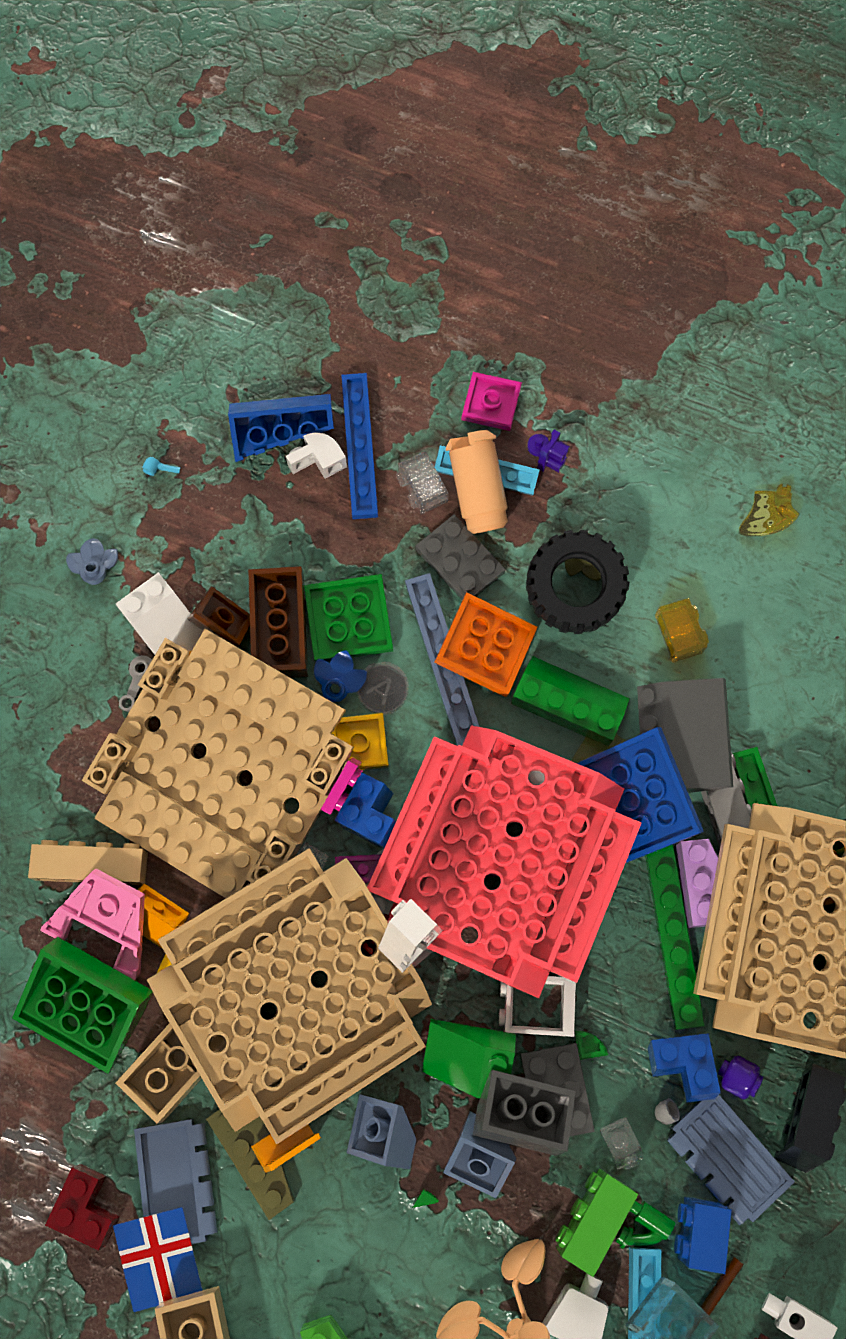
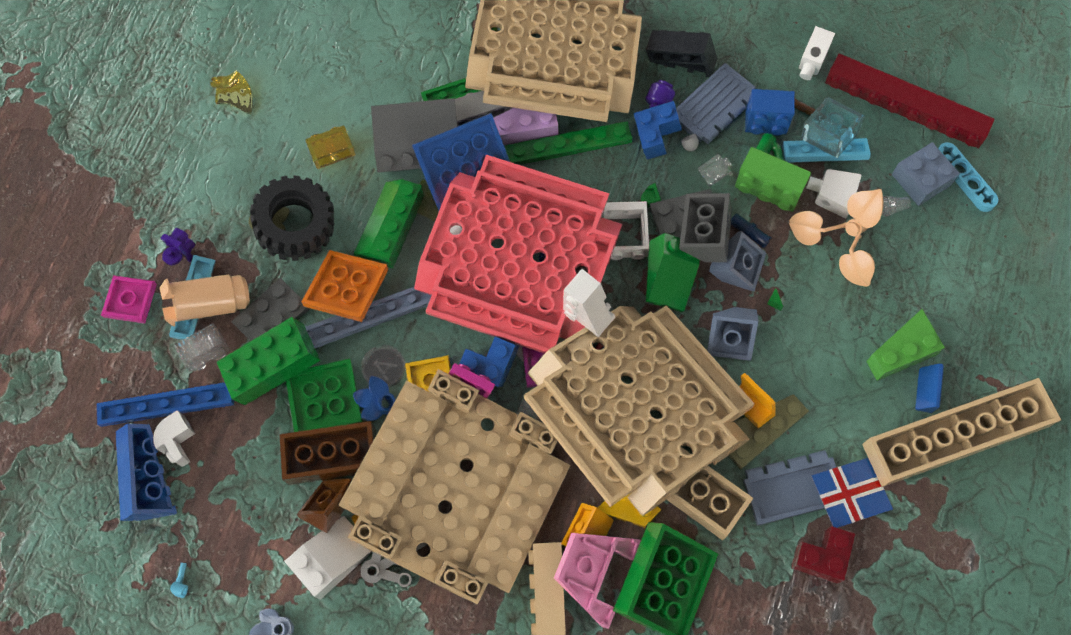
camera: 90 degrees left, 5 degrees down
none -> green brick [217,317,320,405]
none -> dark blue pin [731,213,772,248]

